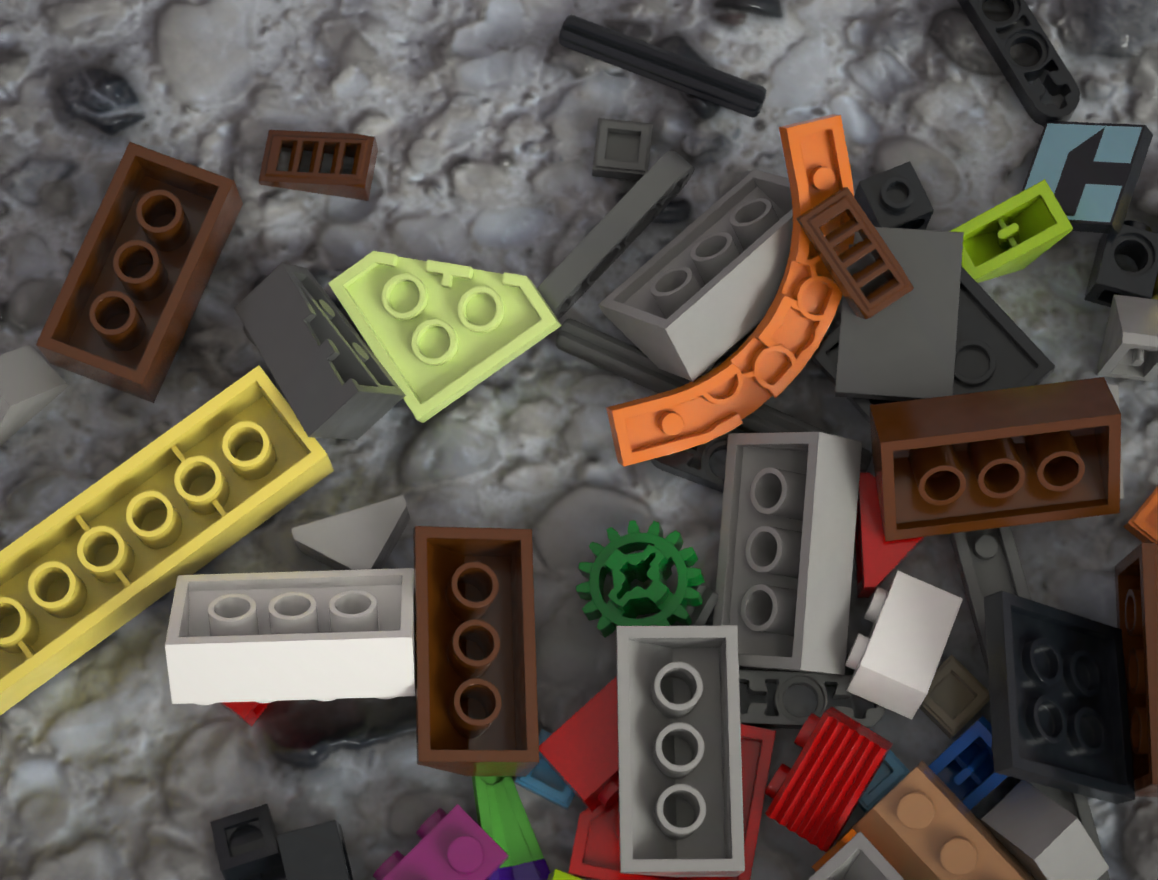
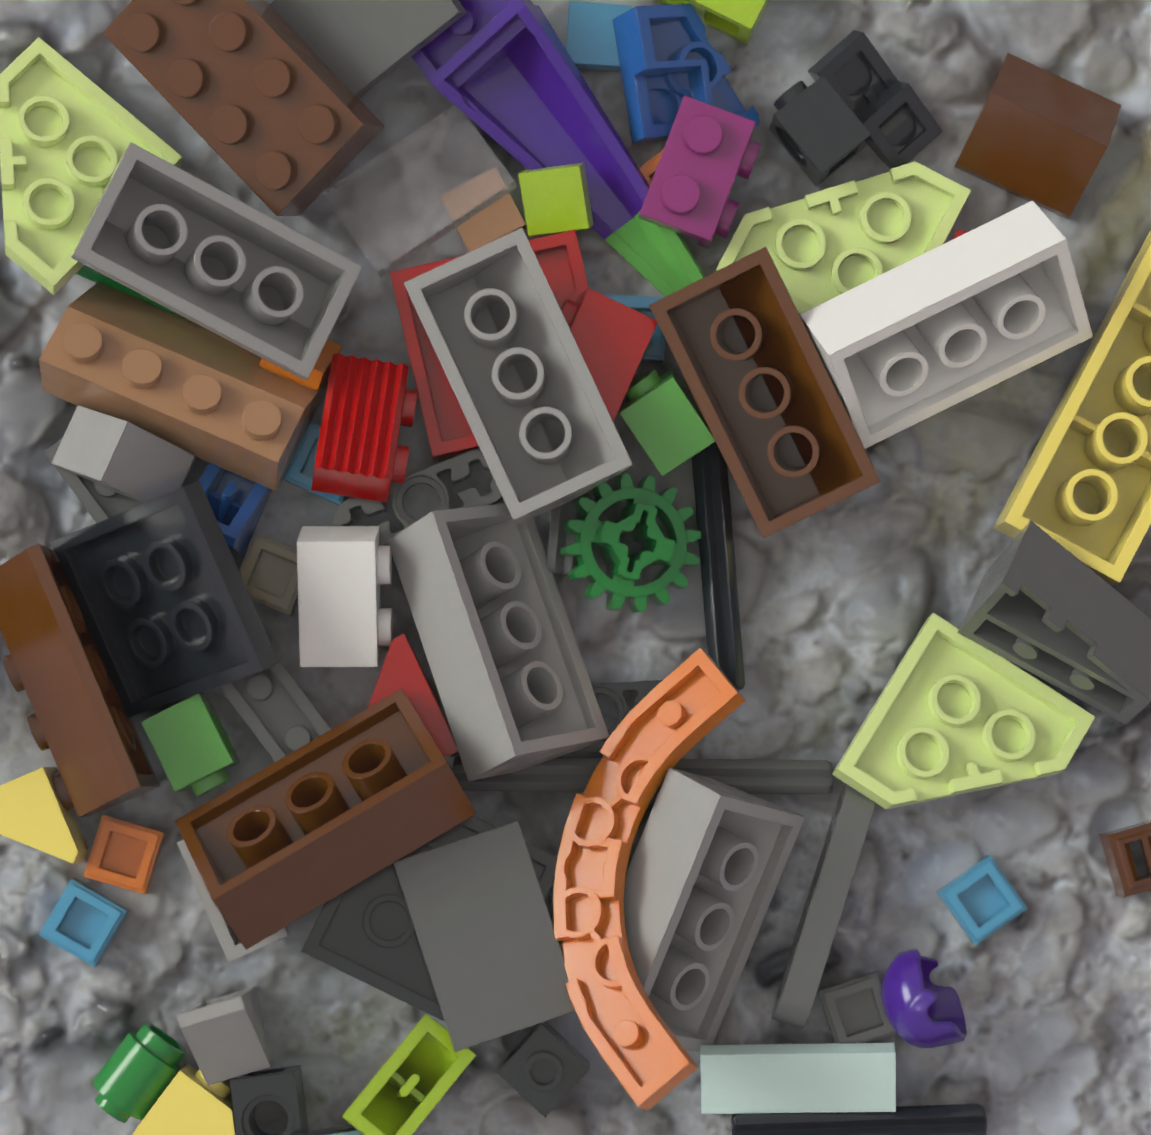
camera: 155 degrees right, 10 degrees up
light grey slope [291,495,410,570] -> none
reddish brown slope [796,187,914,319] -> none
none -> bright green brick [141,693,240,797]
none -> bright green brick [619,368,715,476]
none -> black axle [692,441,745,691]
none -> light aqua tile [700,1043,896,1114]
none -> yellowish green plate [715,161,971,314]
none -> dark purple hair [881,948,967,1048]
none -> dark azure tile [936,855,1028,945]
none -> reddish brown slope [954,53,1121,219]

